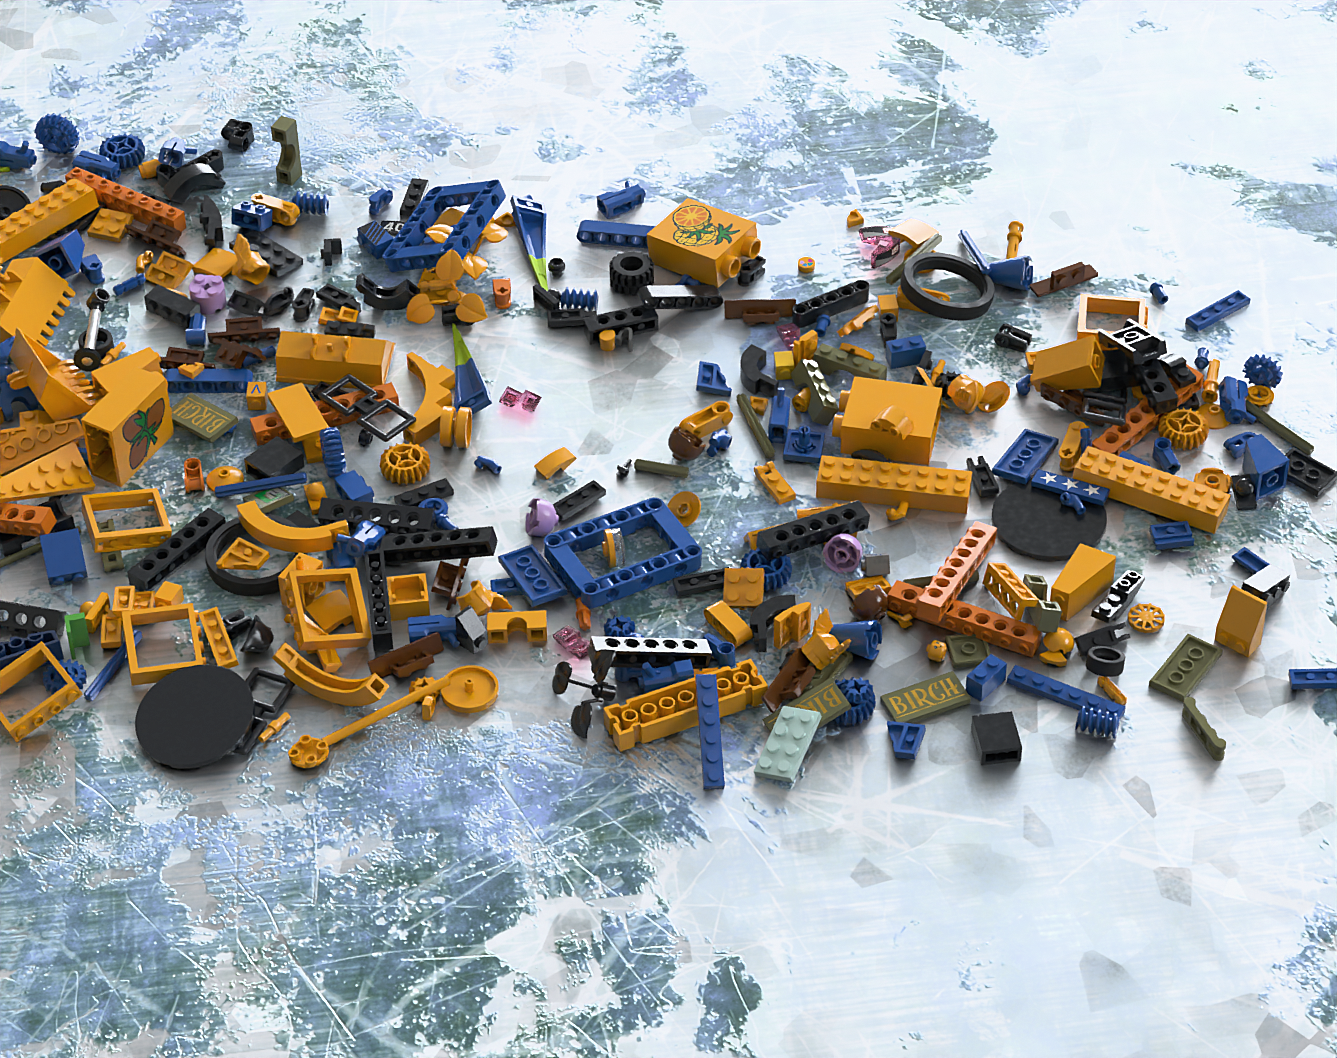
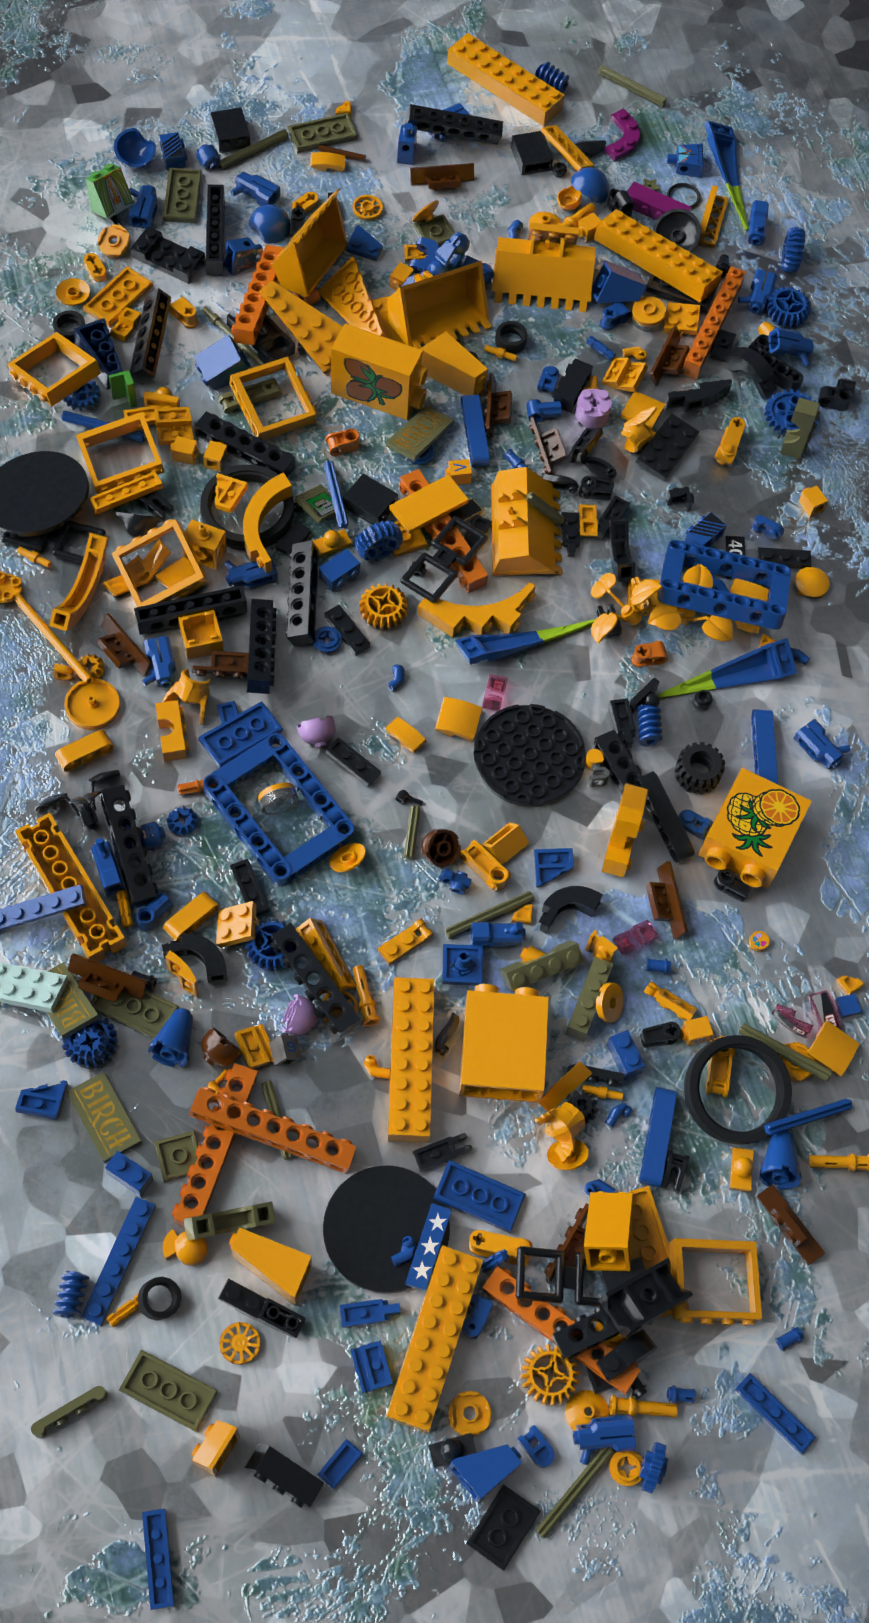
camera: 75 degrees right, 20 degrees up
piece [73,288,110,372] -> none
light orange tile [178,362,204,379] -> none
light orange dish [206,466,244,492] -> none
reddish brown bracket [212,338,267,369] -> none
blue brick [231,201,272,232] -> none
blue piece [291,191,329,216] -> none
blue piece [336,520,386,558] -> none
blue pin [435,514,459,530] -> none
light orange wheel [440,406,472,448] -> none
slope [455,605,488,654] -> none
clear pink slope [553,625,590,659] -> none
yellow brick [774,351,794,380] -> none
black beam [792,280,869,328] -> none
light orange helmet [801,608,851,670] -> none
light orange cylinder [870,405,914,440] -> none
light orange piece [926,640,947,662] -> none
black brick [971,711,1022,765] -> none
light orange fence [982,562,1039,620] -> none
black hinge [1074,622,1131,657] -> none
blue piece [1152,437,1181,475] -> none
none -> light orange beam [55,730,114,772]
none -> light orange brick [203,440,228,472]
none -> blue hinge [340,1299,401,1328]
none -> light orange slope [435,697,482,742]
none -> black tile [473,704,586,807]
none -> light orange brick [481,822,529,865]
none -> olive axle [526,492,565,526]
none -> blue plate [537,366,559,393]
none -> black arm [541,473,579,494]
none -> light orange wedge [601,783,648,878]
none -> blue arm [605,1103,632,1127]
none -> light orange piece [632,296,666,332]
none -> blue beam [639,1087,677,1188]
none -> light orange tile [729,1147,754,1192]
none -> blue gear [764,389,821,435]
none -> light orange dish [795,567,830,598]
none -> light orange brick [798,485,828,517]
none -> blue tile [835,994,862,1018]

